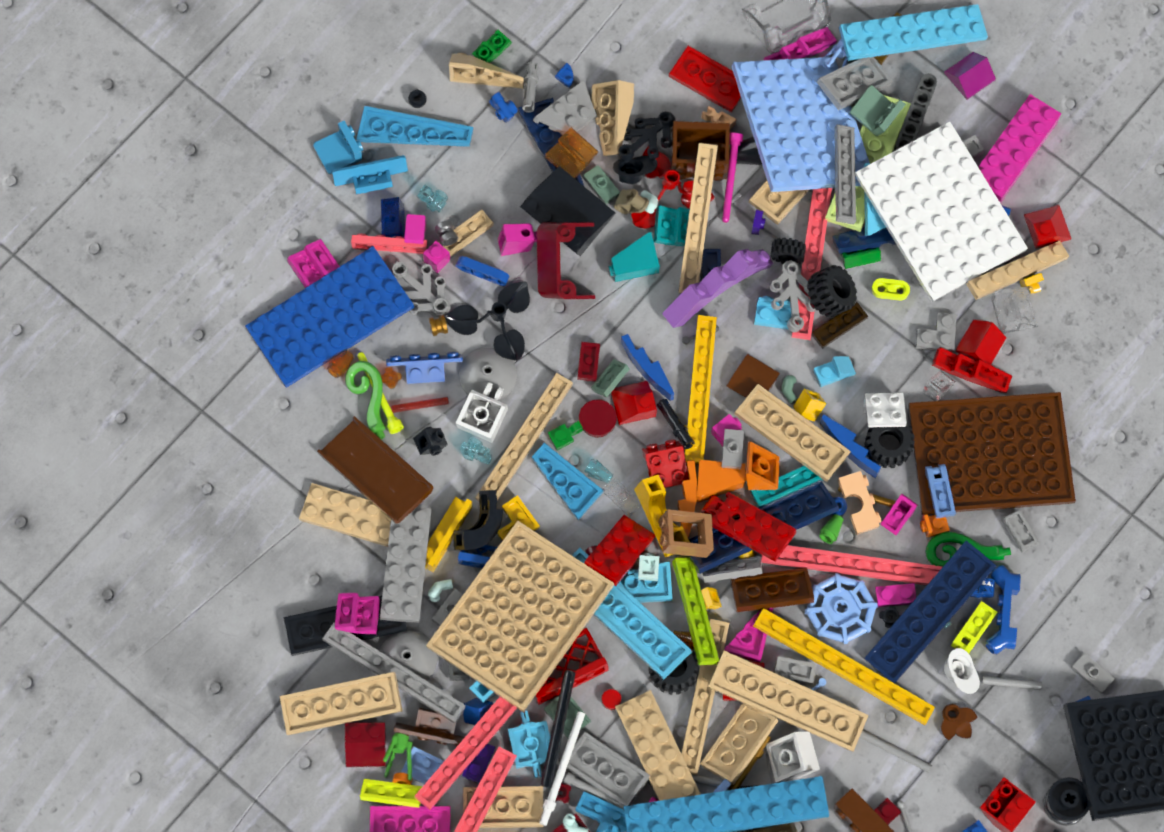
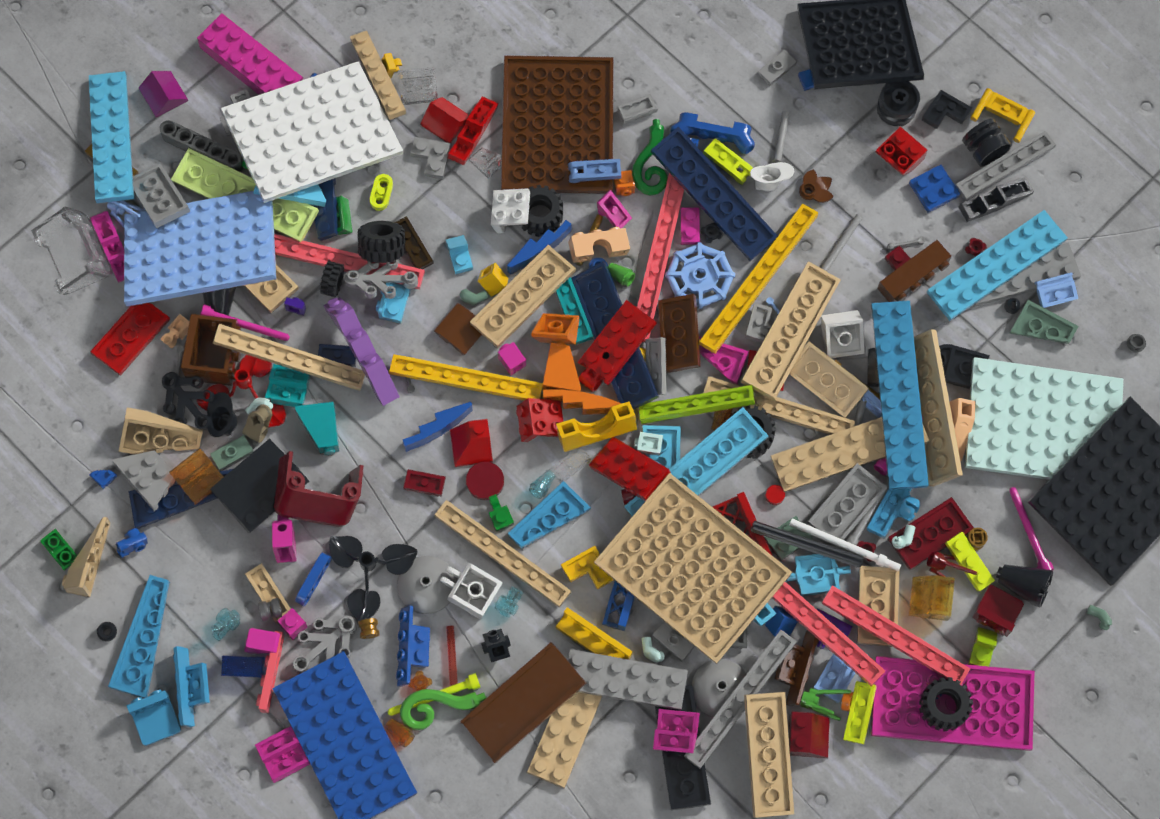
camera: 85 degrees left, 0 degrees up
black arch [454,490,503,550] -> none
light grey pin [522,62,538,113] -> none
sand green plate [591,359,630,397] -> none
black pin [657,399,695,449] -> none
medium nougat window [659,509,714,558] -> none
yellow tile [701,587,722,610] -> none
light grey plate [722,429,744,469] -> none
light grey tile [834,124,856,225] -> none
sand green bracket [850,85,906,137] -> none
red slope [1024,205,1071,249] -> none

